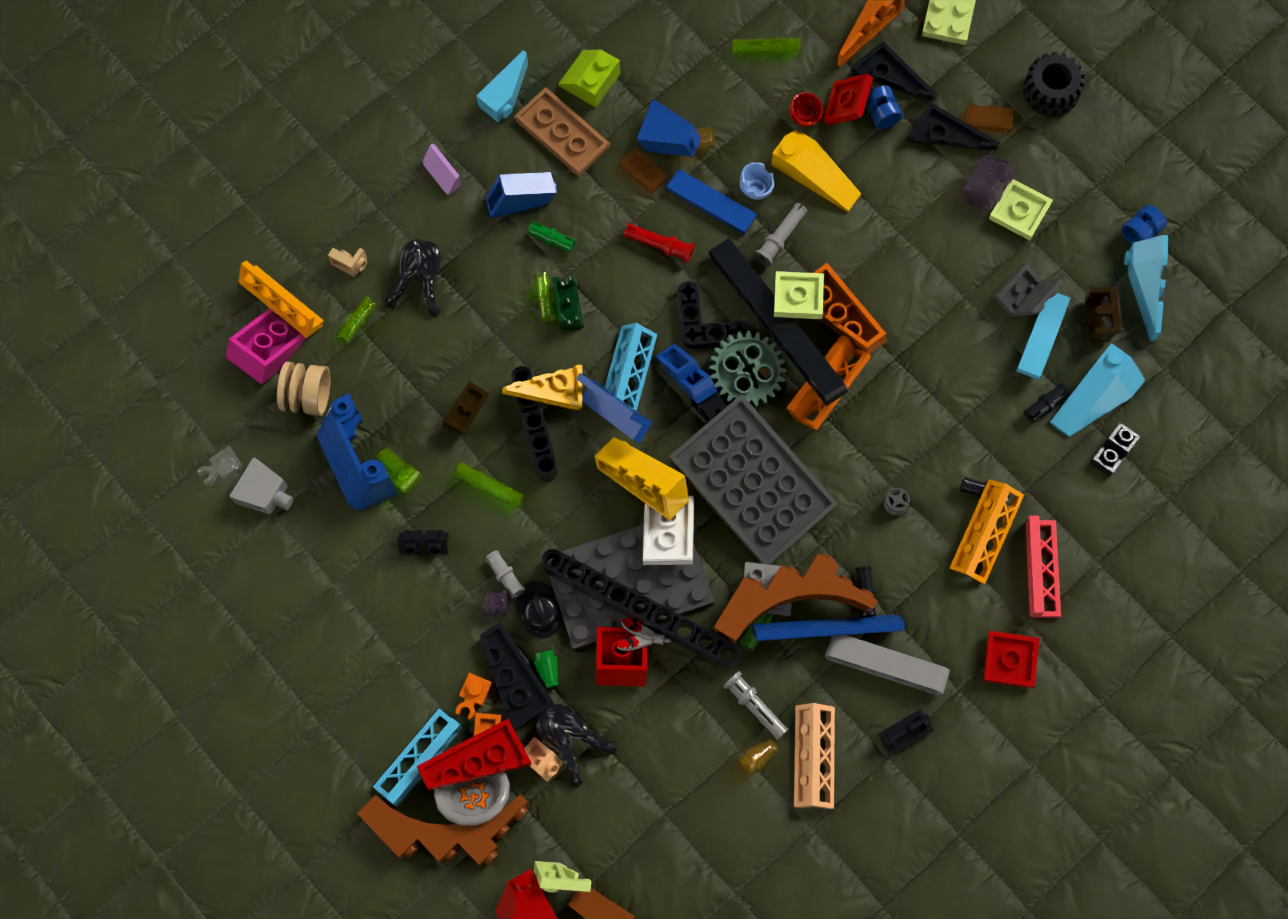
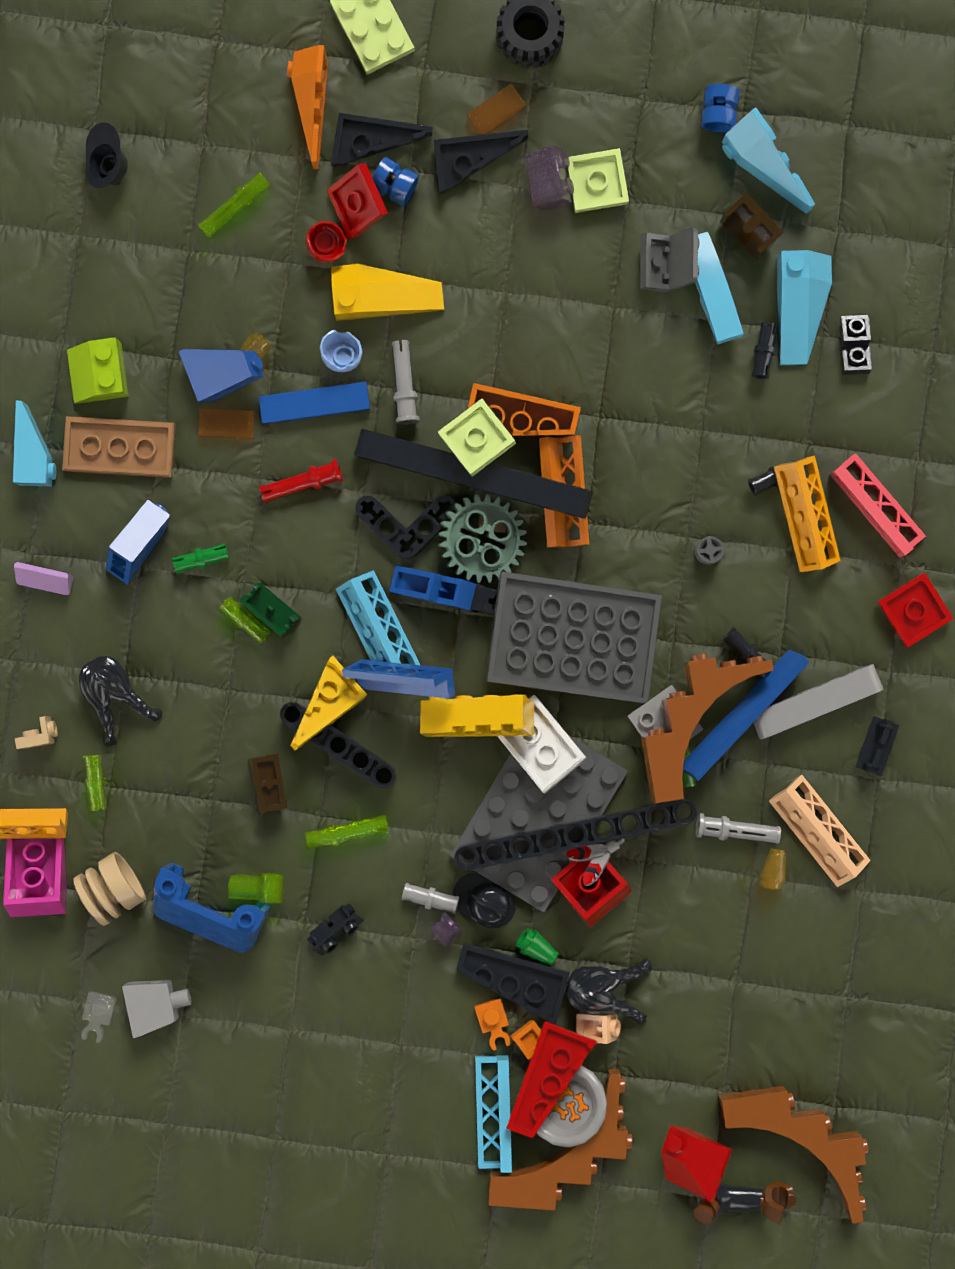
camera: 45 degrees left, 15 degrees up
yellowish green wing [534,861,591,892] -> none

